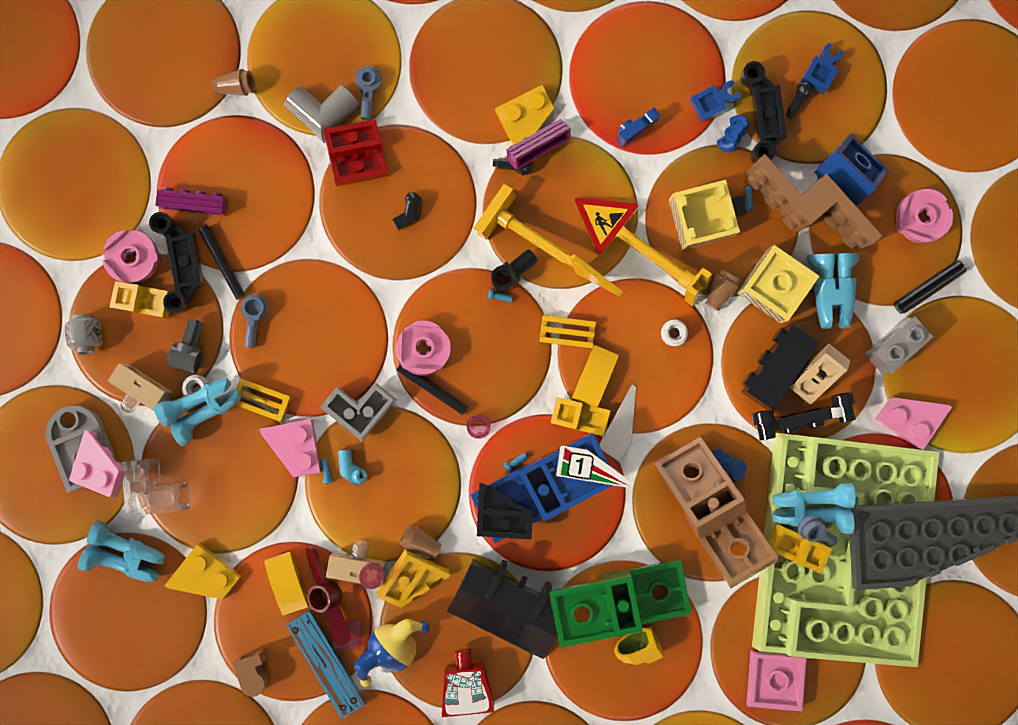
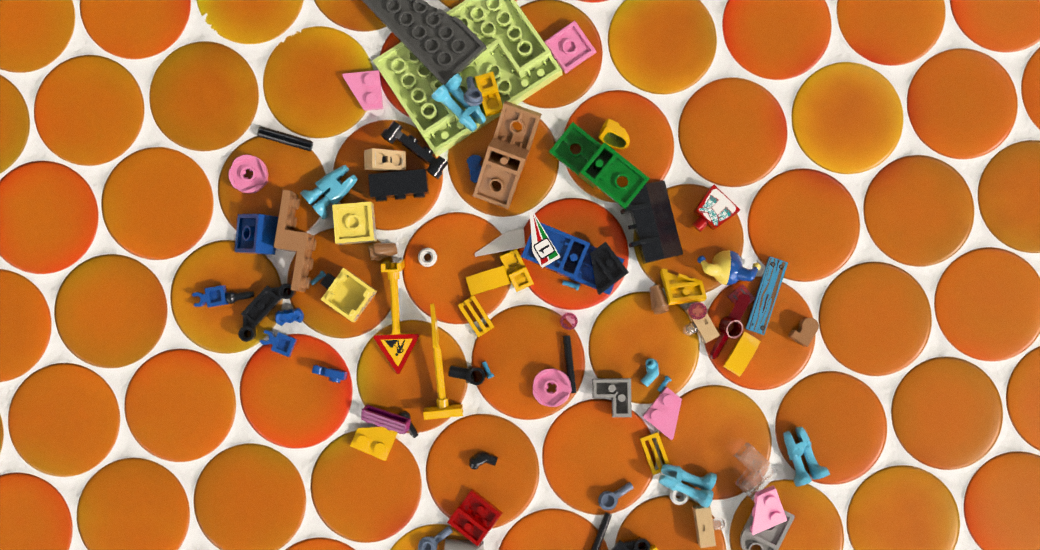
camera: 130 degrees left, 0 degrees up
yellow wing [165,543,242,599] -> none
dark grey axle [167,319,204,374] -> none
light grey brick [864,316,934,374] -> none

